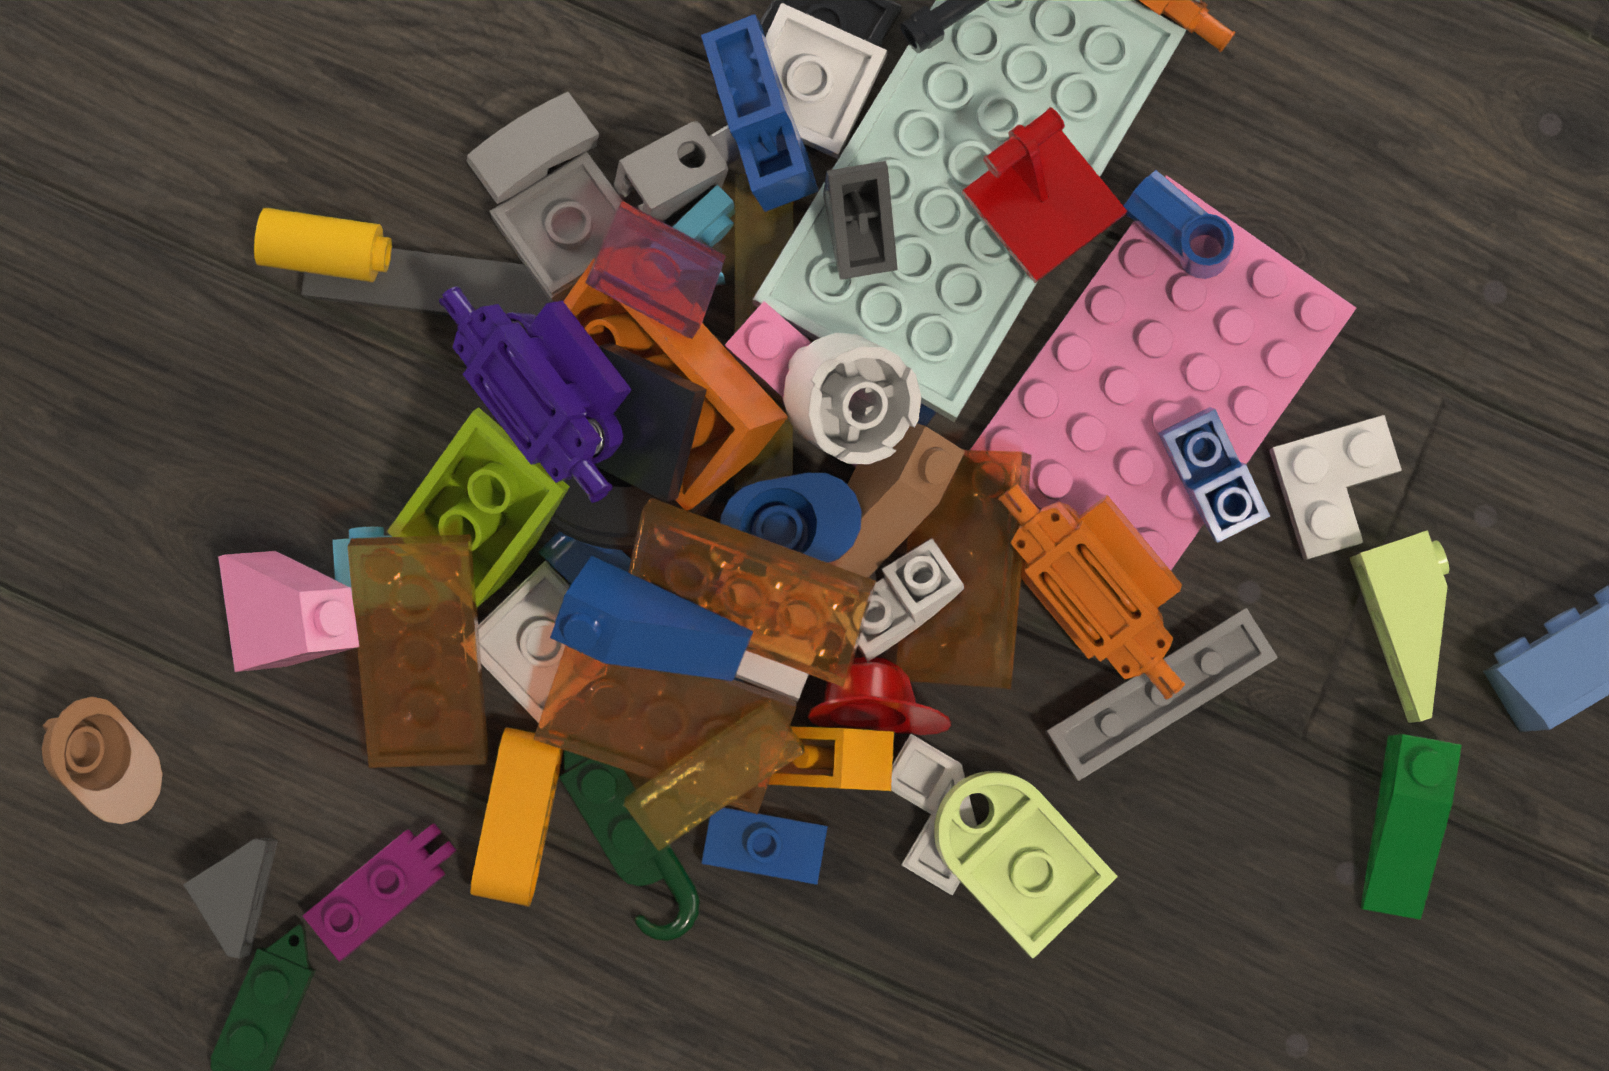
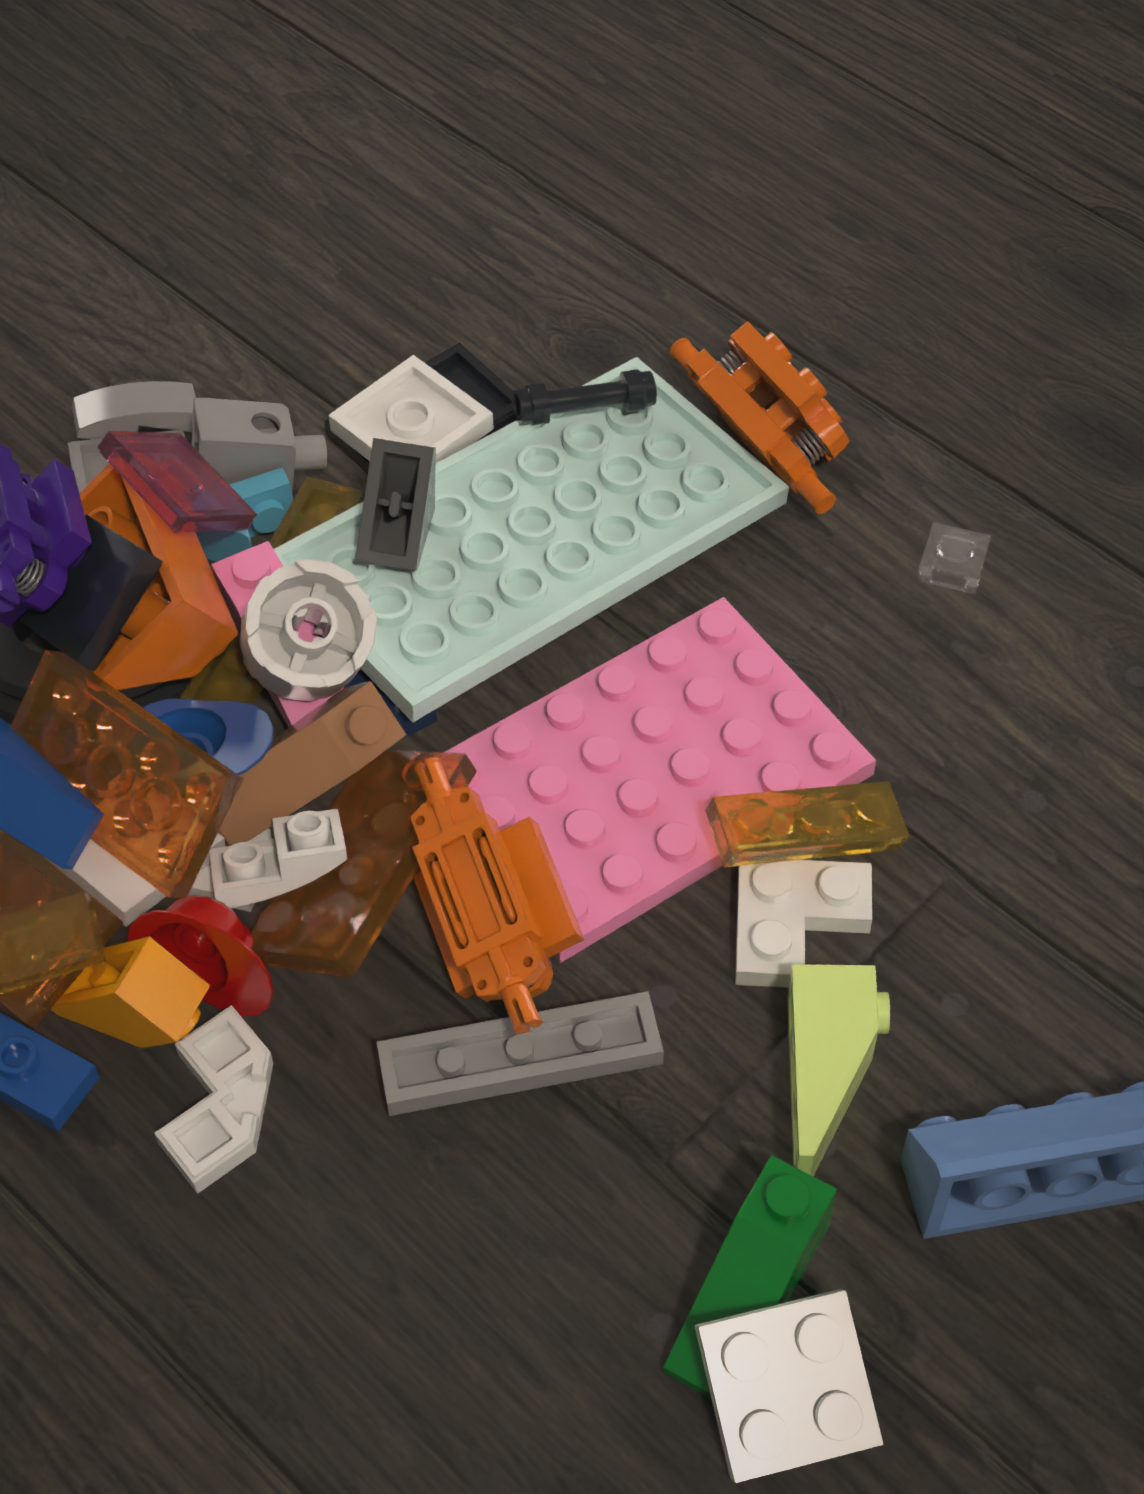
camera: 15 degrees right, 30 degrees down
blue slope [701,14,819,212] -> none
yellowish green tile [934,771,1118,958] -> none
red plate [962,107,1127,283] -> none
blue piece [1123,170,1234,279] -> none
slope [1158,407,1270,543] -> none
none -> white plate [694,1289,884,1483]
none -> clear yellow plate [705,781,910,867]
none -> clear plate [917,522,991,595]

